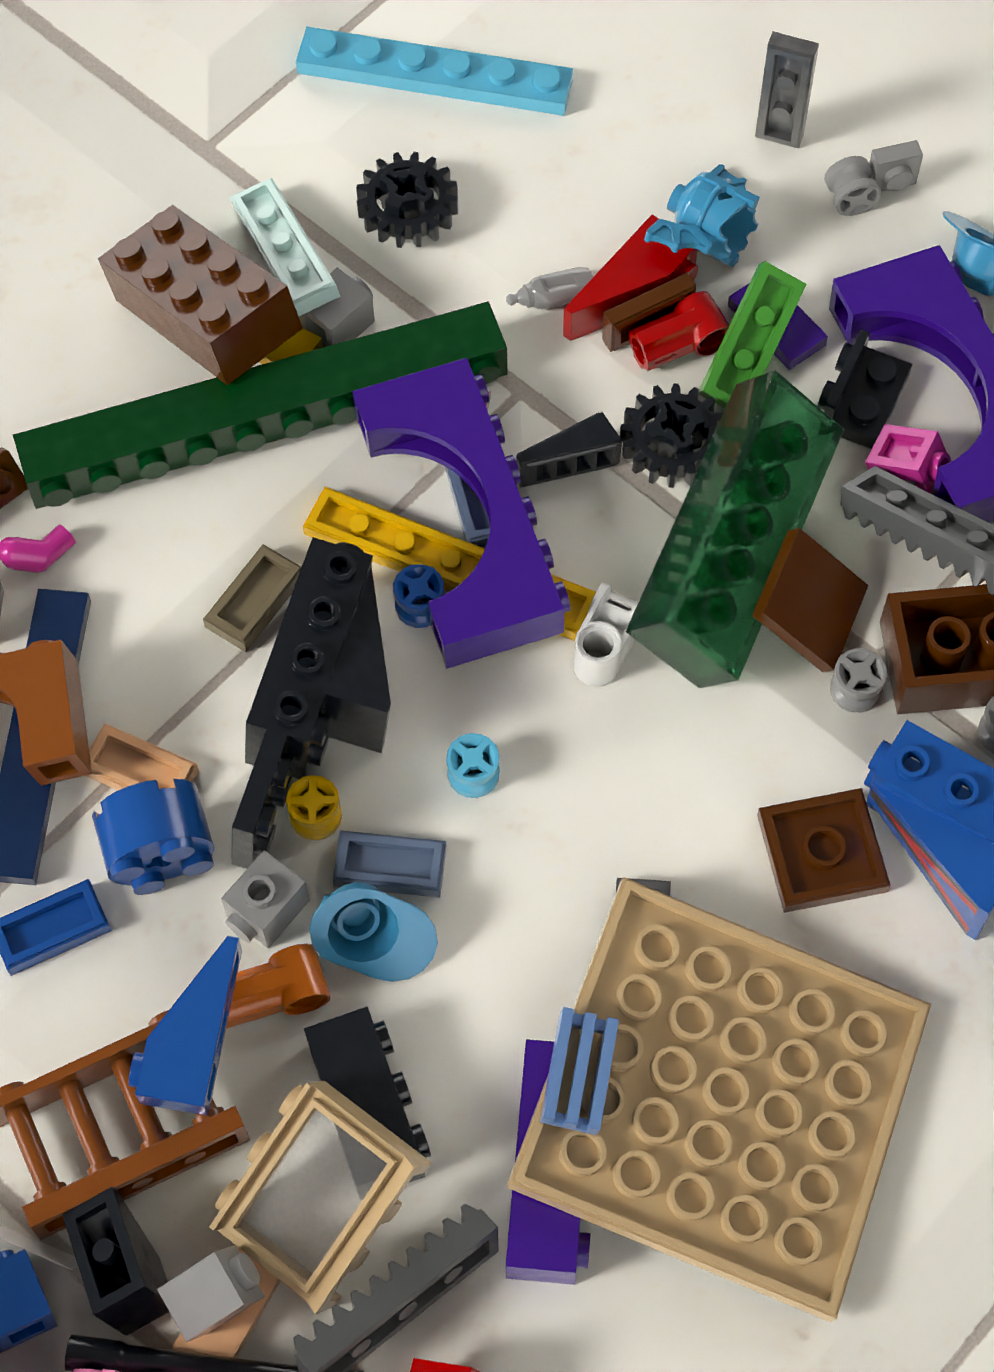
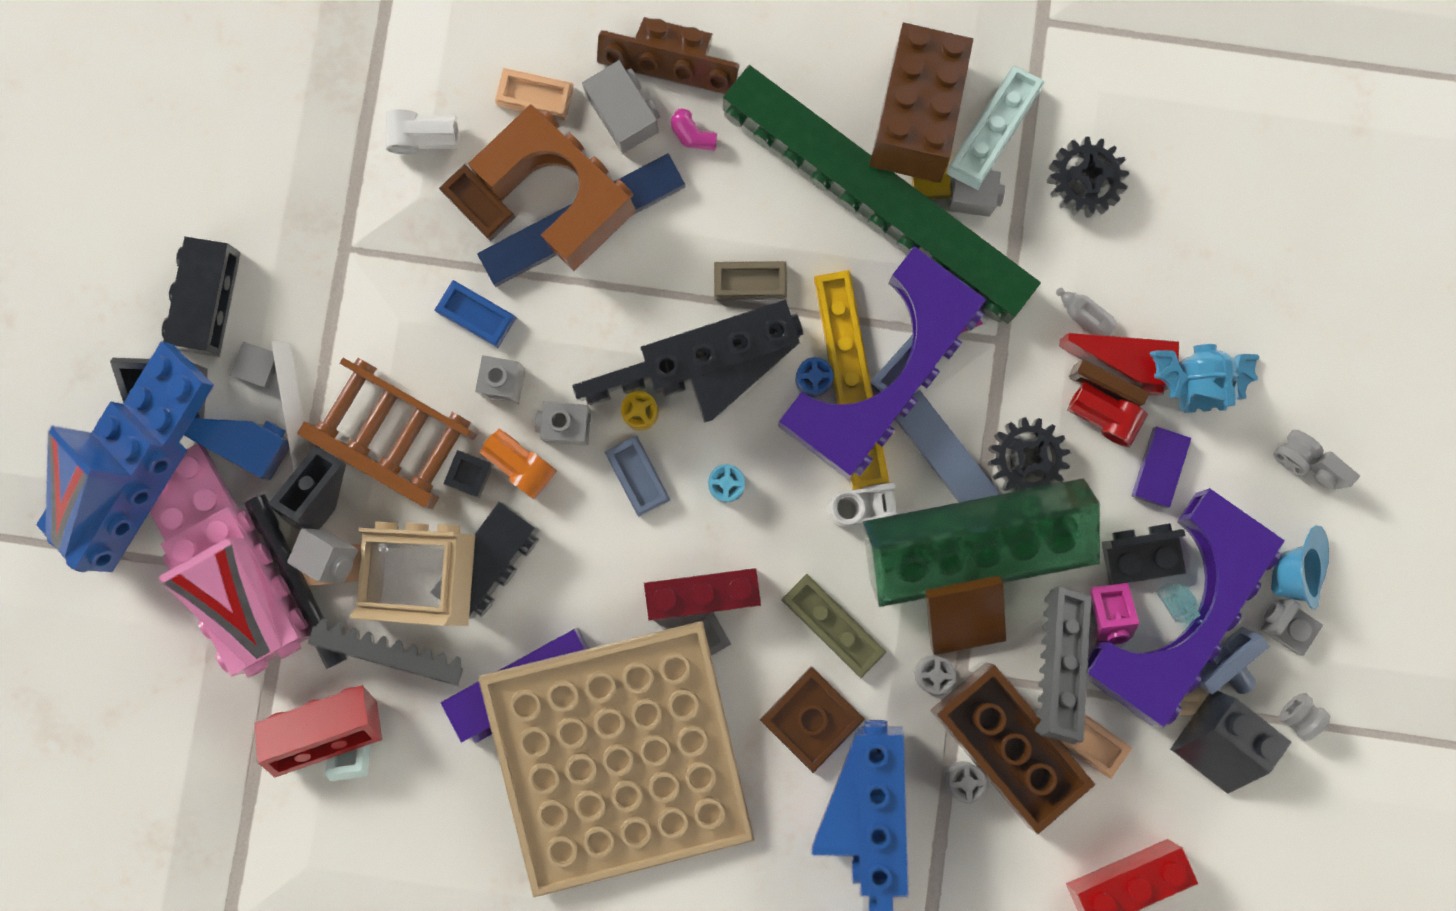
camera: 55 degrees right, 20 degrees up
light nougat tile [85,724,199,790] -> none
blue brick [92,779,214,895] -> none
blue slope [129,936,242,1116] -> none
medium azure plate [296,26,573,116] -> none
dark azure piece [309,882,438,982] -> none
black slope [516,412,622,488] -> none
medium blue tile [540,1007,619,1135] -> none
bright green plate [698,261,807,416] -> none
flat silver tile [755,31,819,148] -> none
none -> black plate [443,450,494,498]
none -> light grey brick [475,355,525,404]
none -> dark red arch [644,568,761,621]
none -> olive tile [781,574,887,678]
none -> sand blue tile [894,389,1010,528]
none -> clear light blue plate [1155,583,1200,623]

